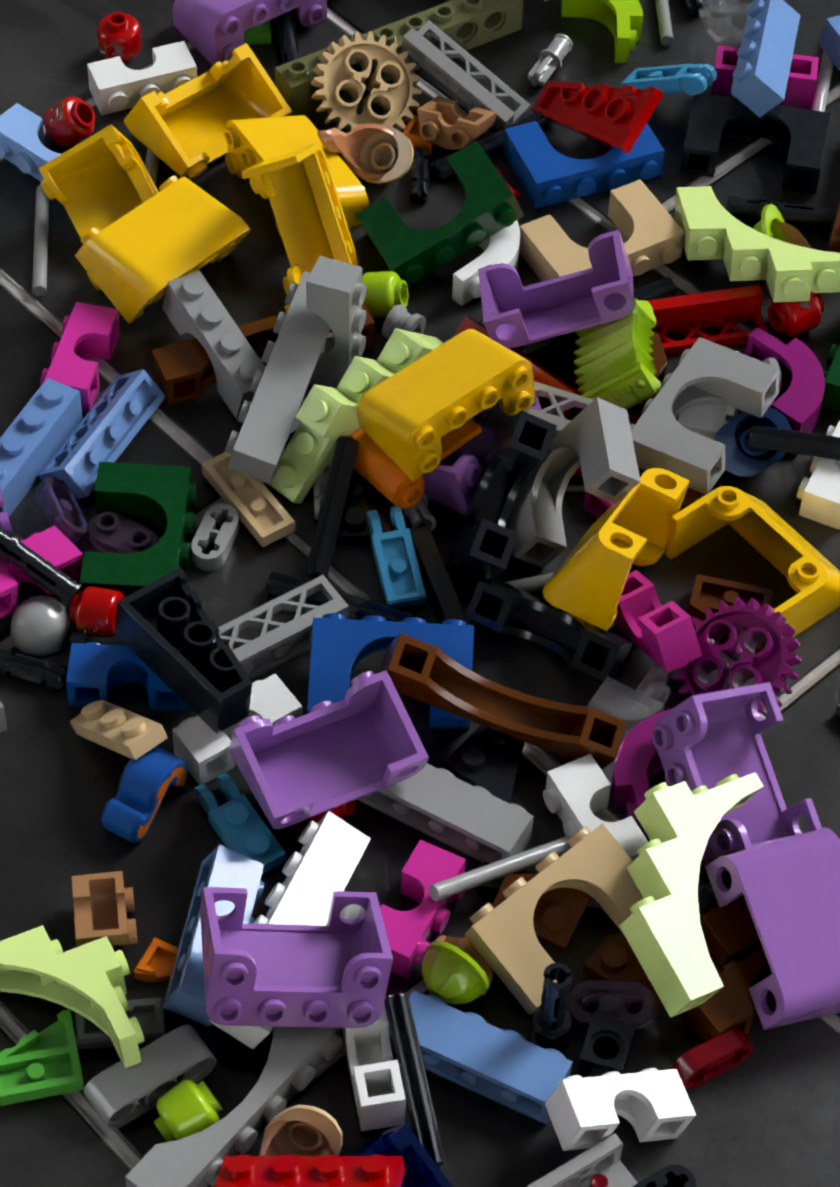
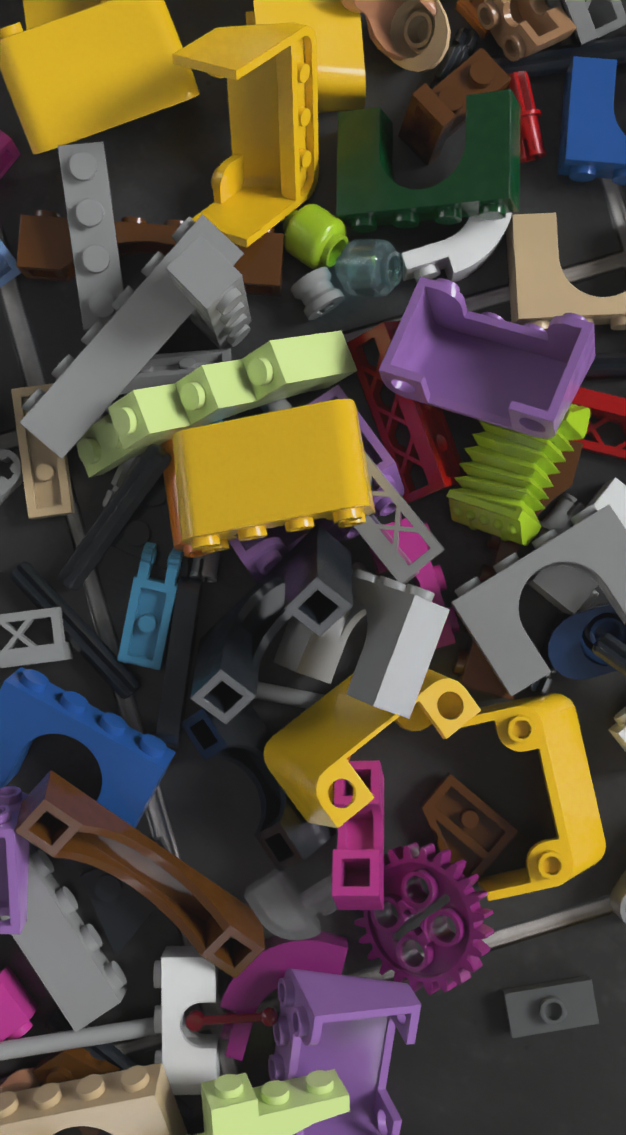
camera: 30 degrees right, 35 degrees up
none -> dark red hinge [186,1007,278,1031]
none -> clear light blue head [335,239,403,297]
none -> reddish brown bracket [398,47,511,166]

